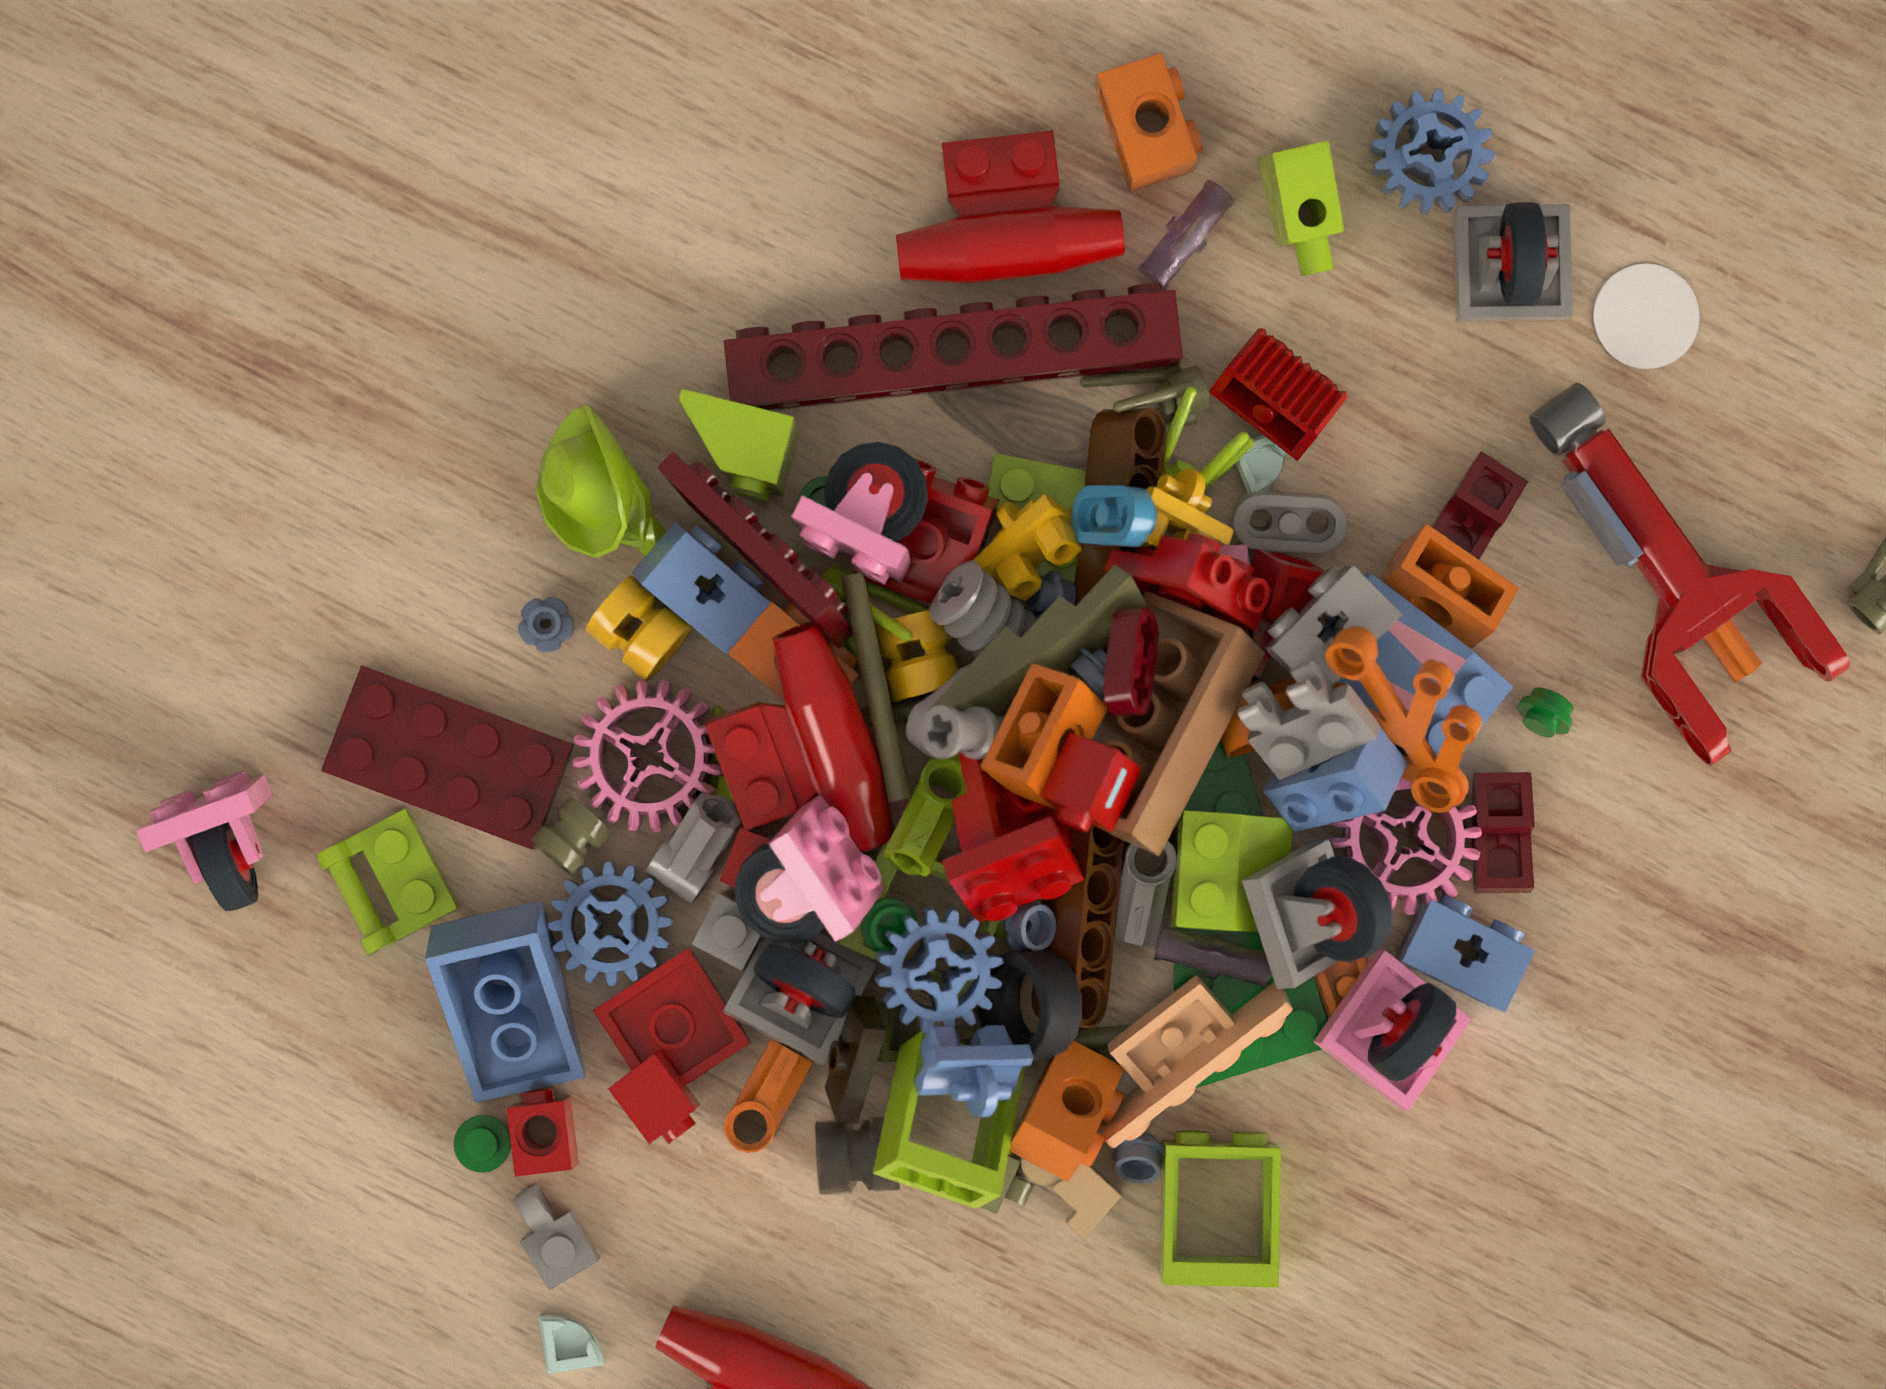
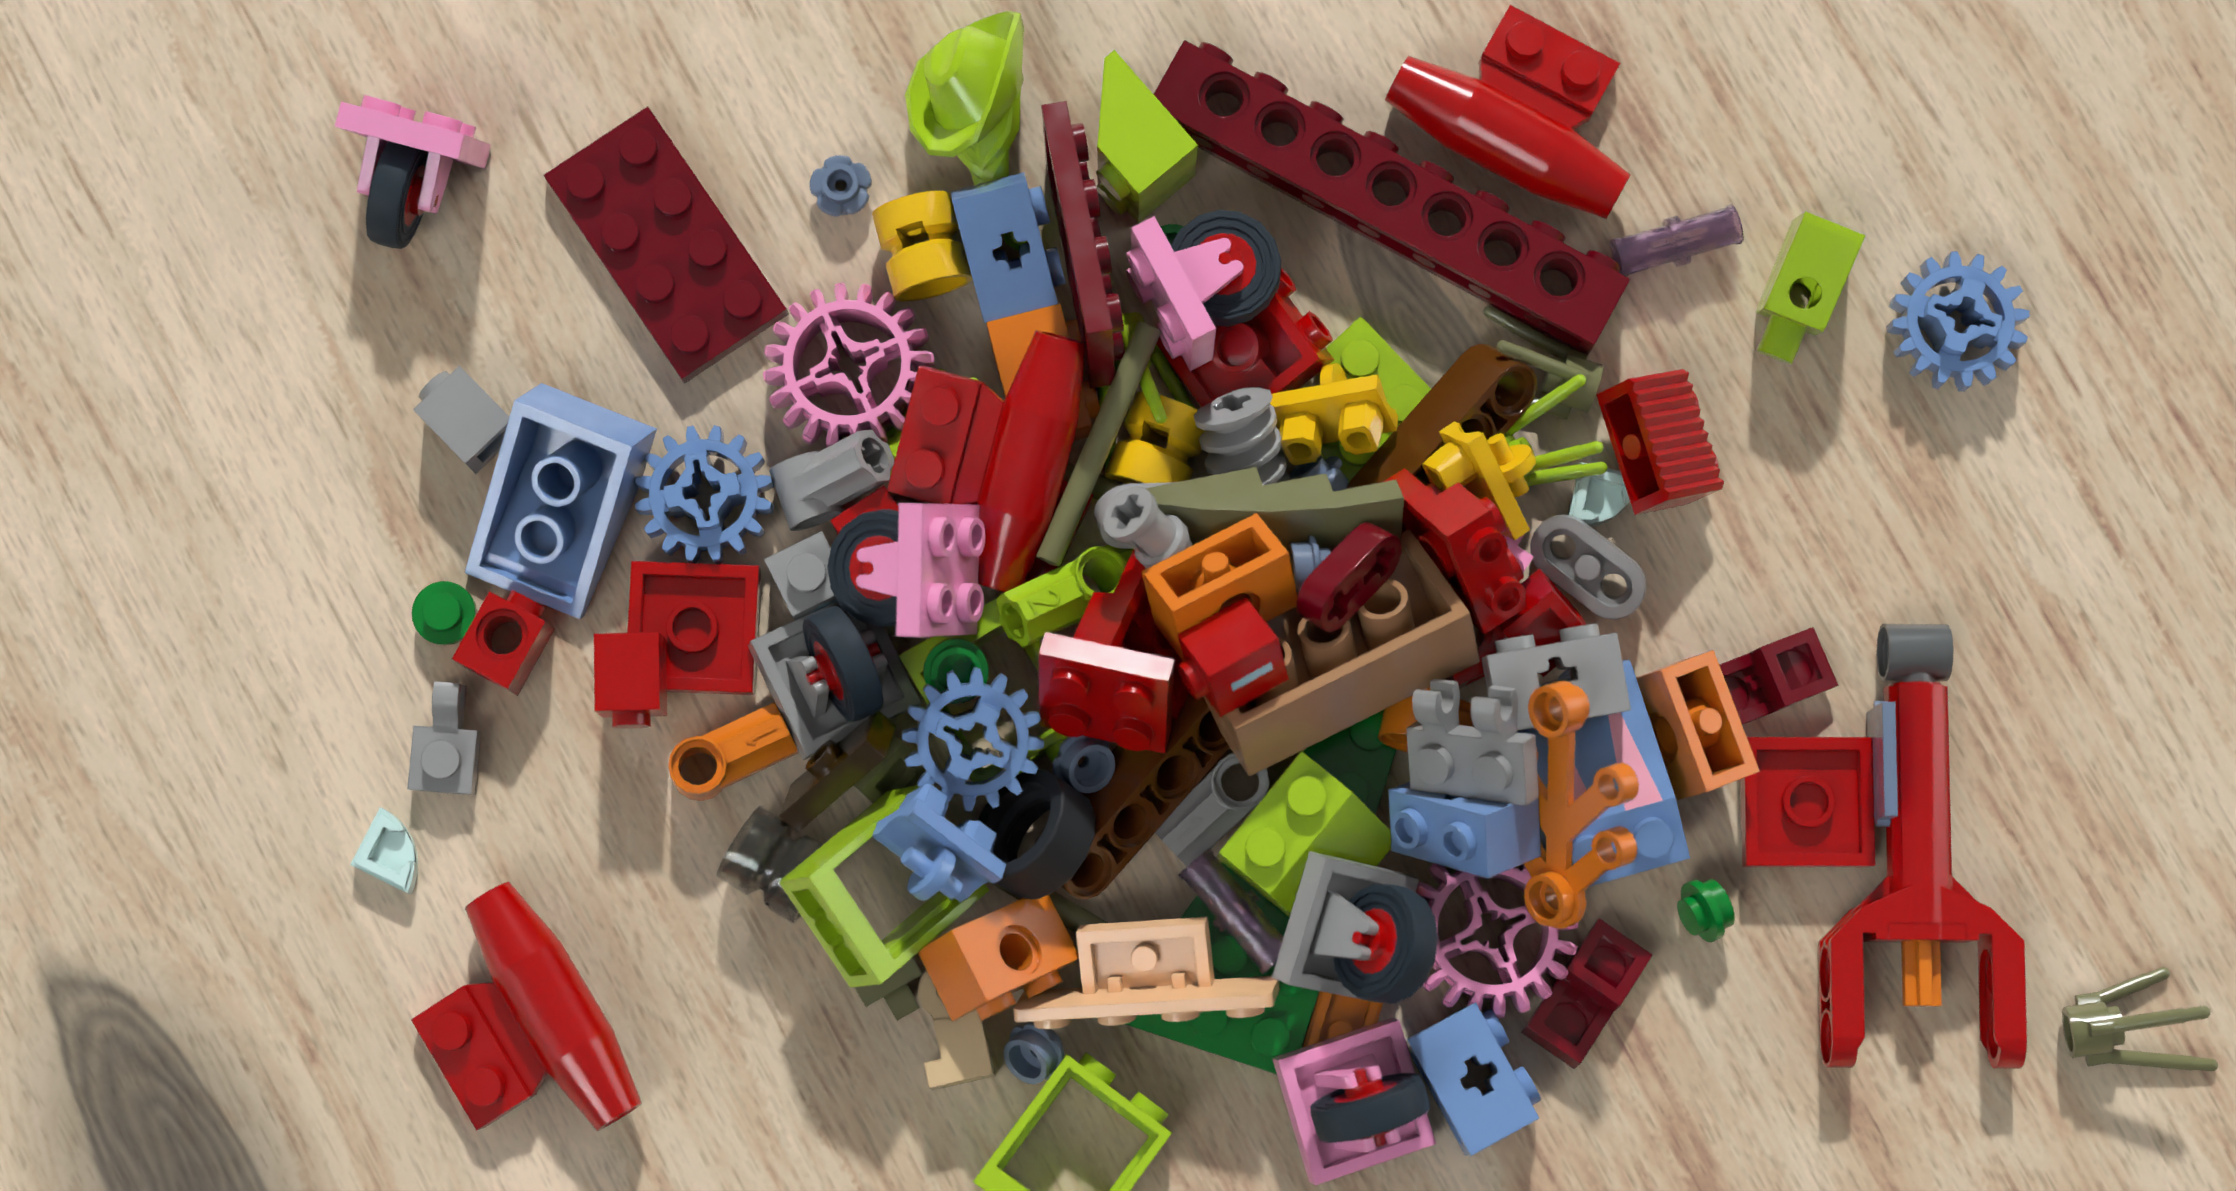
camera: 30 degrees right, 5 degrees down
lime plate [315,808,460,956] -> none
olive wheel [531,796,612,876] -> none
dark azure plate [1071,486,1157,547] -> none
orange brick [1095,53,1203,192] -> none
light grey plate [1453,202,1573,322] -> none
white sticker [1593,264,1700,369] -> none
none -> light grey brick [413,365,509,474]
none -> red plate [1741,737,1876,868]

